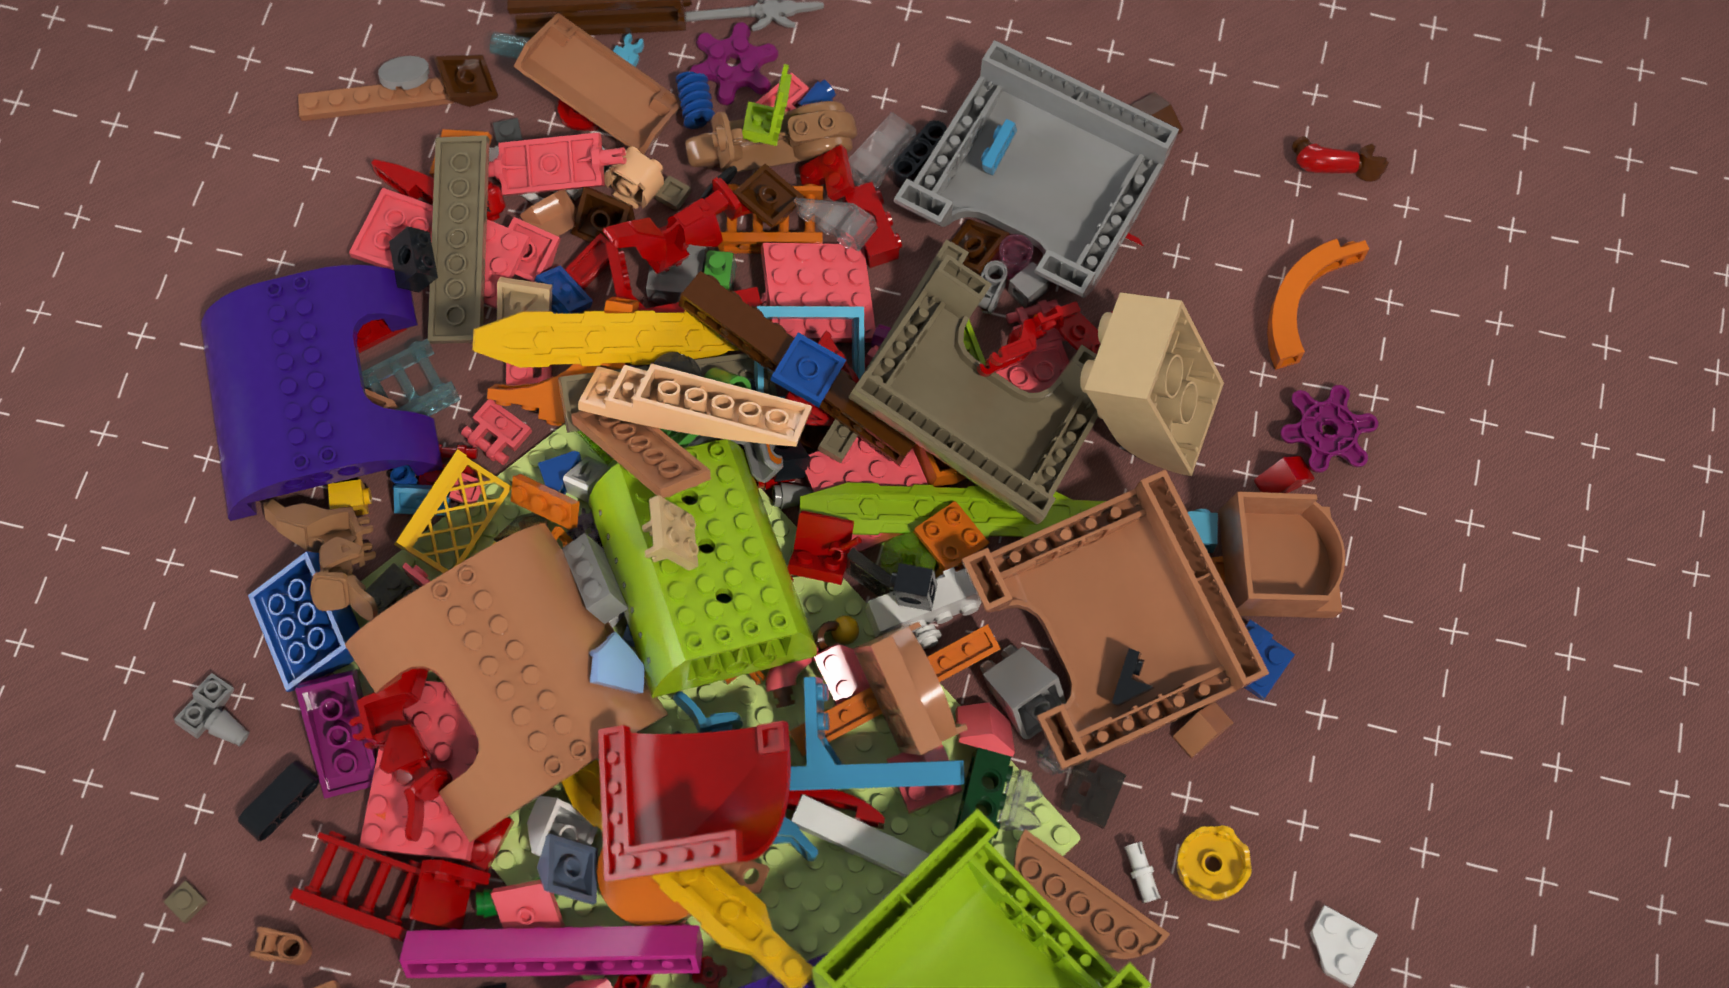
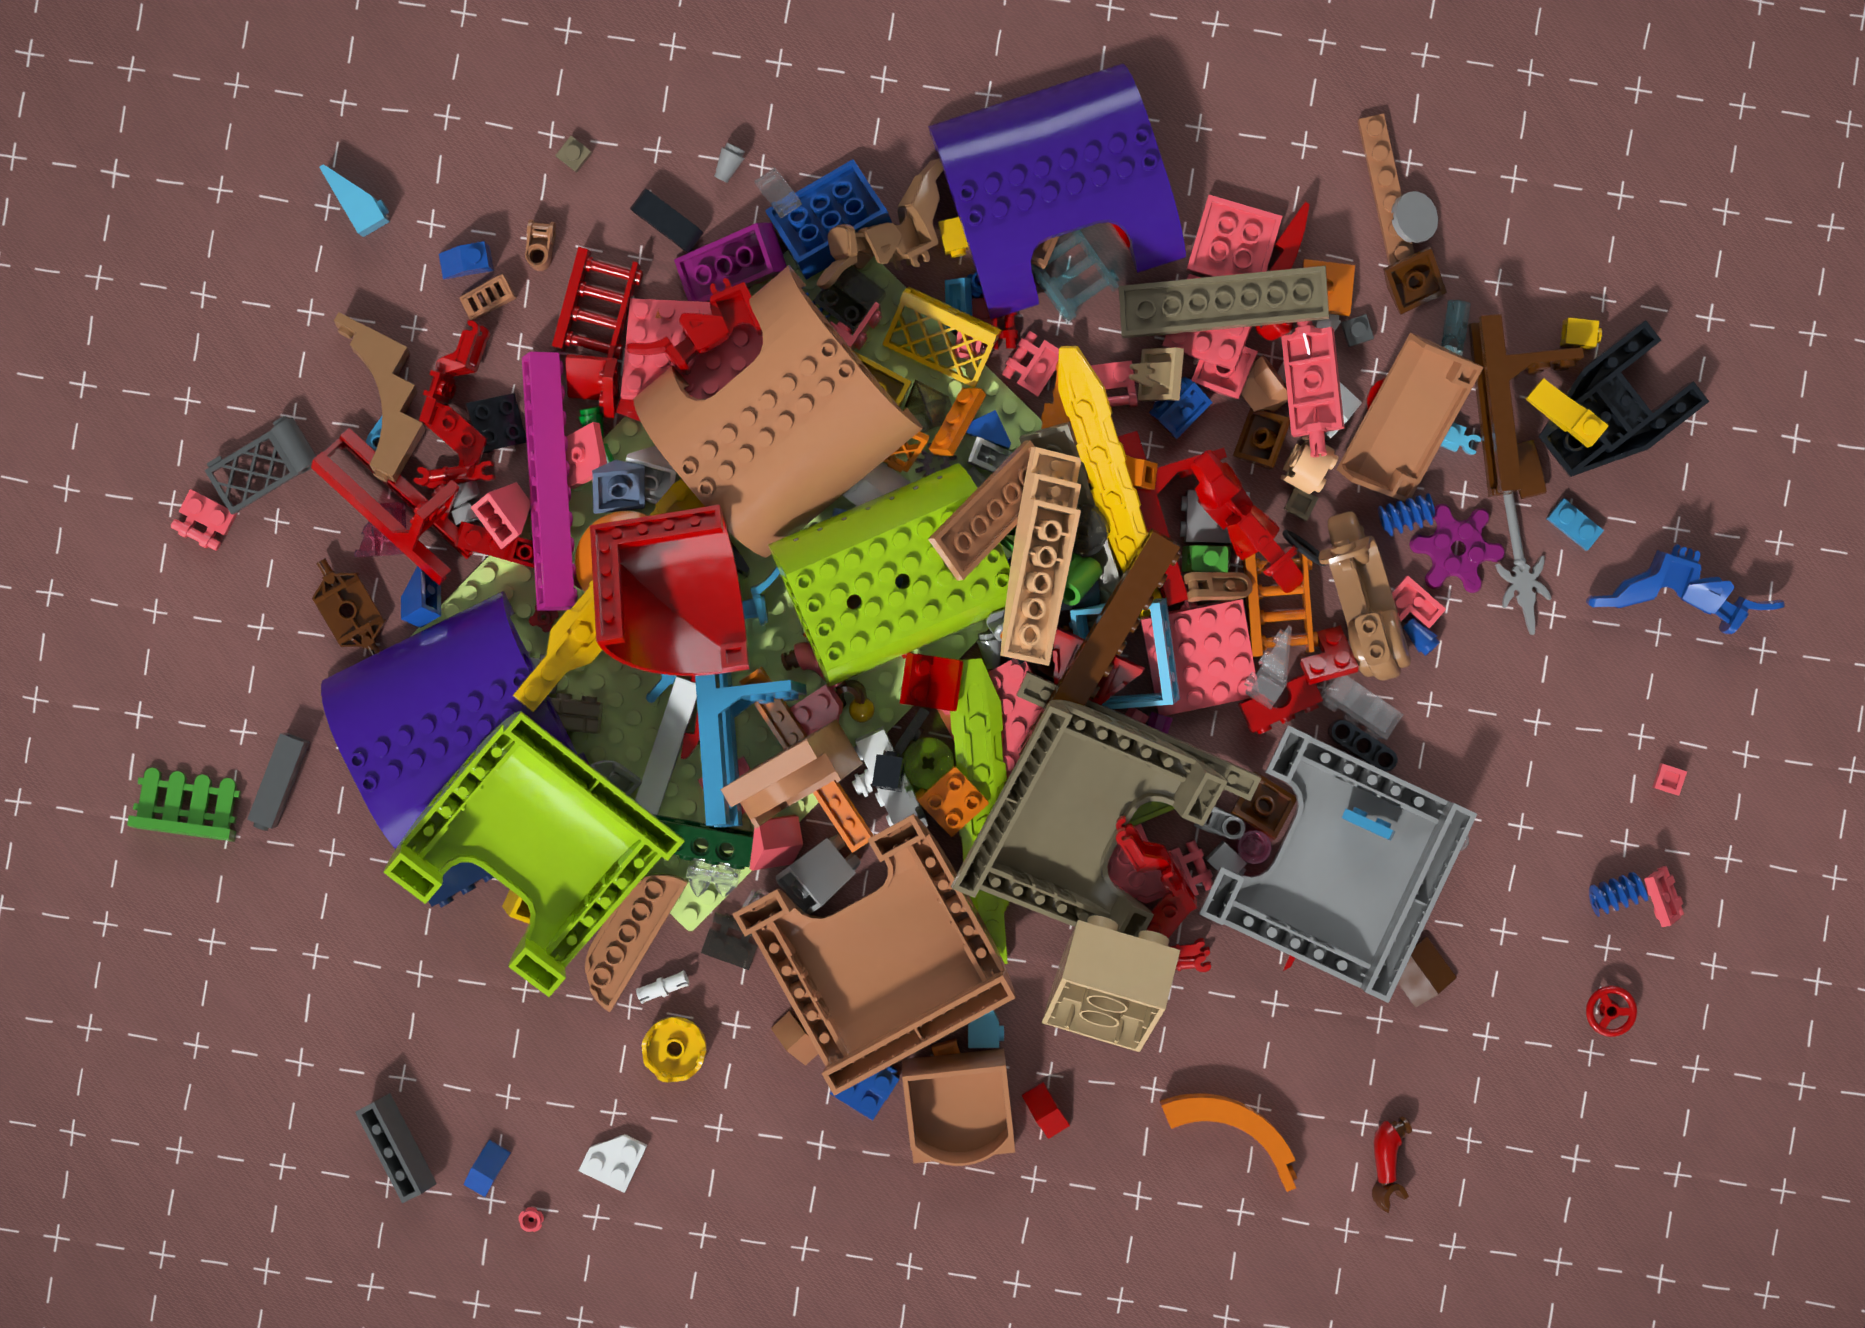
camera: 85 degrees right, 20 degrees up
light grey slope [174,673,234,739] -> none
black brick [389,226,438,293] -> none
light grey brick [562,533,628,624] -> none
red tile [564,233,619,289] -> none
light blue slope [589,632,644,694] -> none
tan plate [642,495,698,570] -> none
reddish brown slope [733,164,804,228] -> none
lime plate [742,64,792,146] -> none
blue plate [770,332,846,408] -> none
red hand [828,536,862,562] -> none
black slope [1112,649,1155,706] -> none
magenta plate [1280,385,1378,473] -> none
none -> dark tan brick [550,693,603,734]
none -> clear tile [754,168,802,218]
none -> medium nougat plate [1184,572,1253,602]

